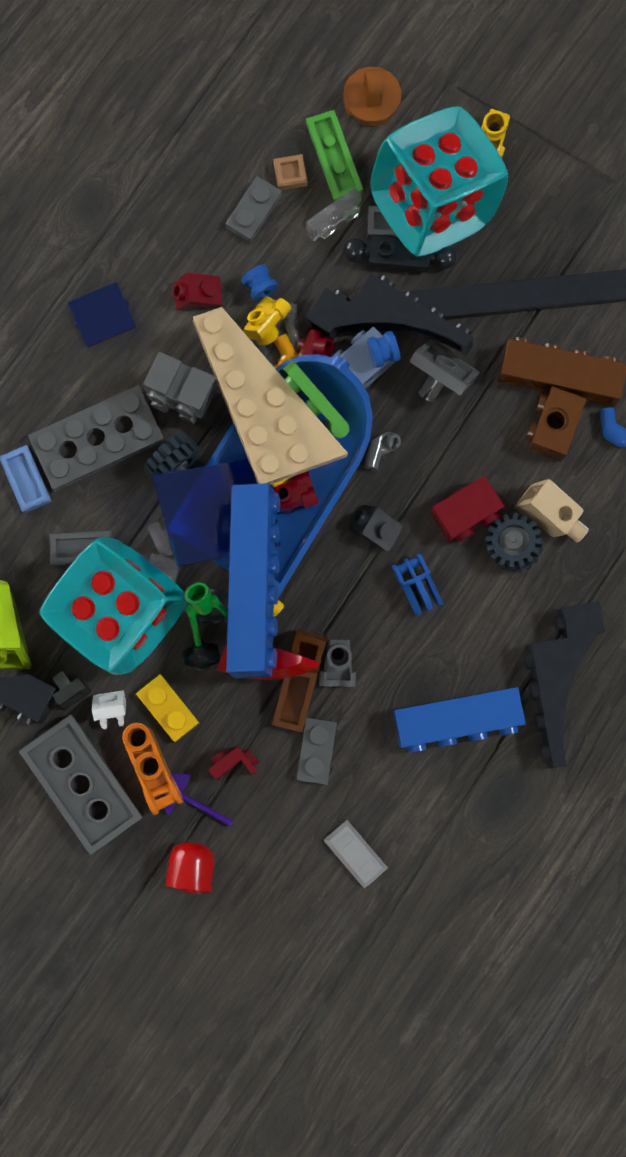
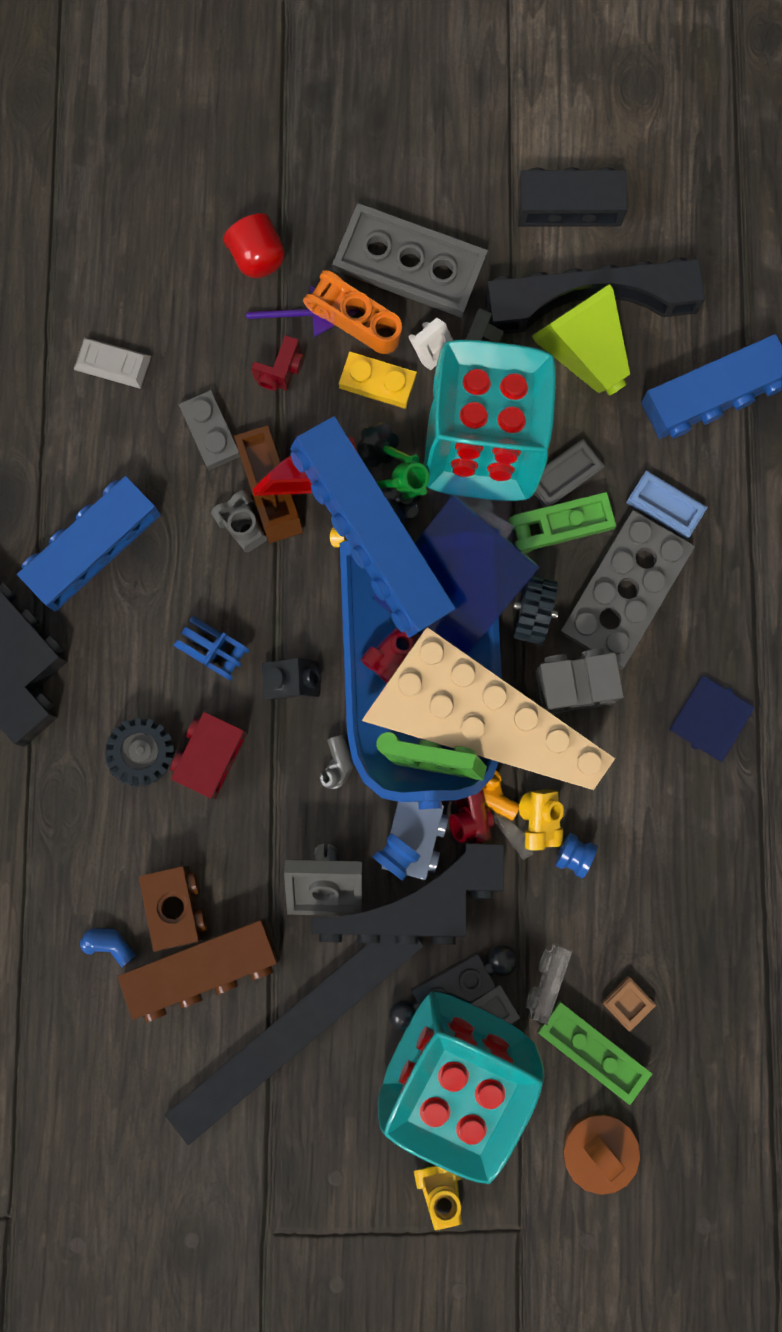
camera: 150 degrees right, 0 degrees up
dark red bracket [173,272,222,311] -> none
dark grey plate [225,176,282,243] -> none
tan torso [514,479,589,543] -> none
none -> bright green plate [509,492,616,554]

